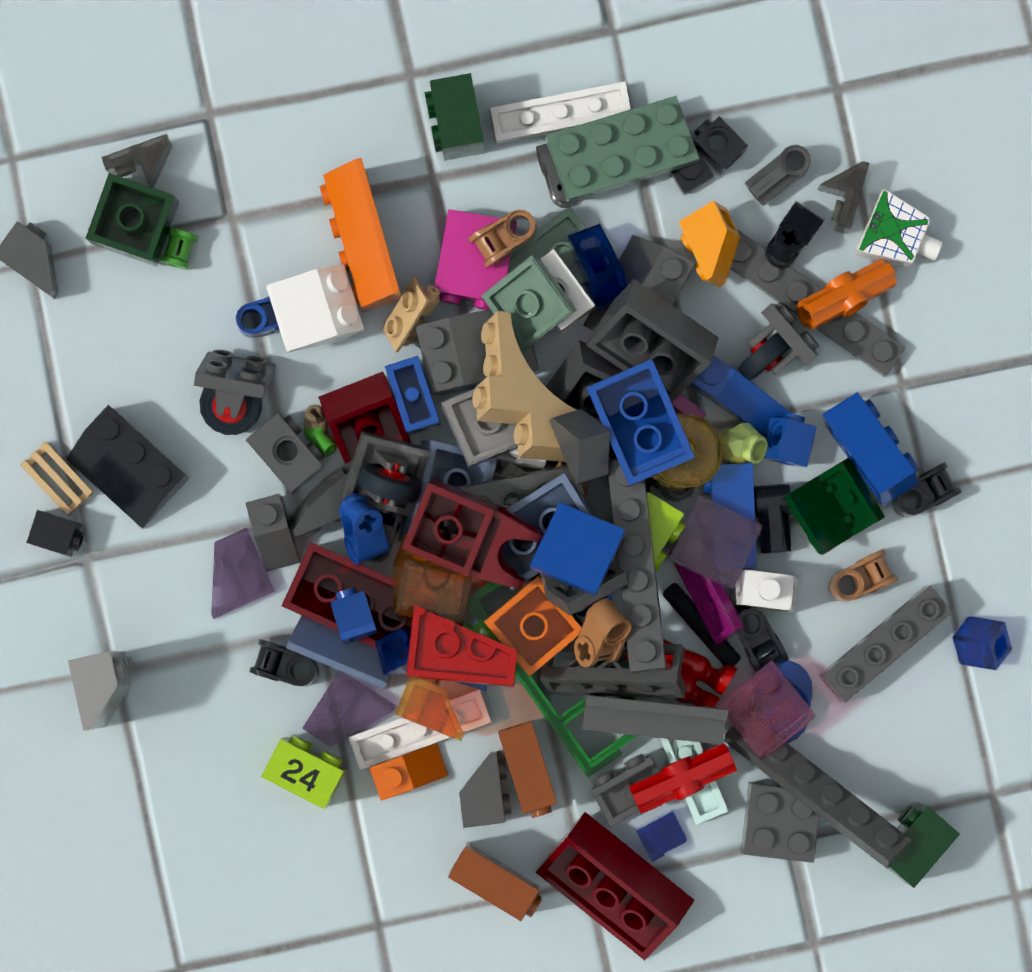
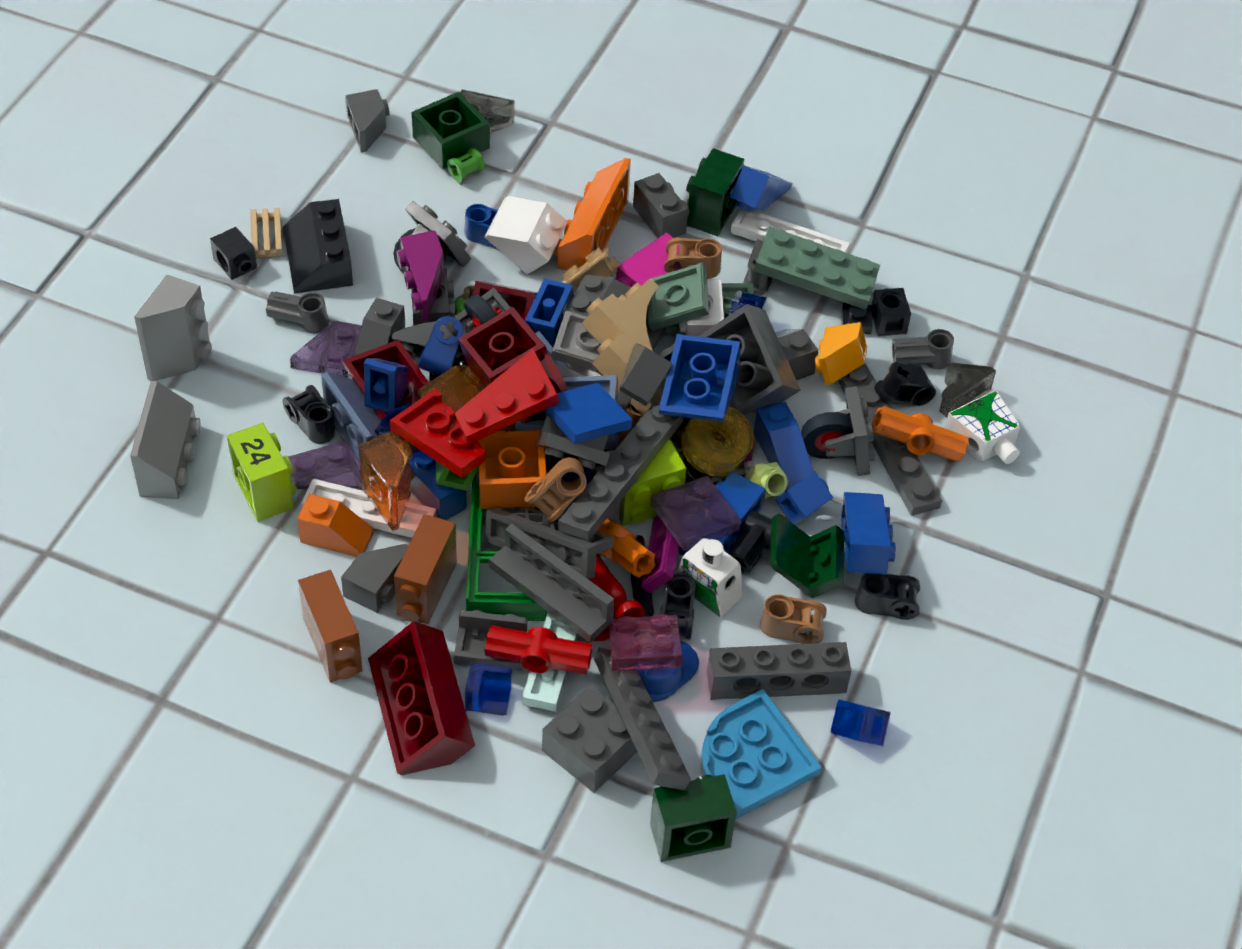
camera: 30 degrees right, 35 degrees down
none -> light grey slope [130,381,201,499]
none -> dark grey piece [266,291,329,333]
none -> magenta slope [397,230,444,322]
none -> red wing [455,349,560,444]
none -> orange piece [597,518,656,578]
none -> dark grey brick [633,173,689,238]
none -> dark azure plate [701,689,822,819]
none -> blue slope [730,165,793,213]

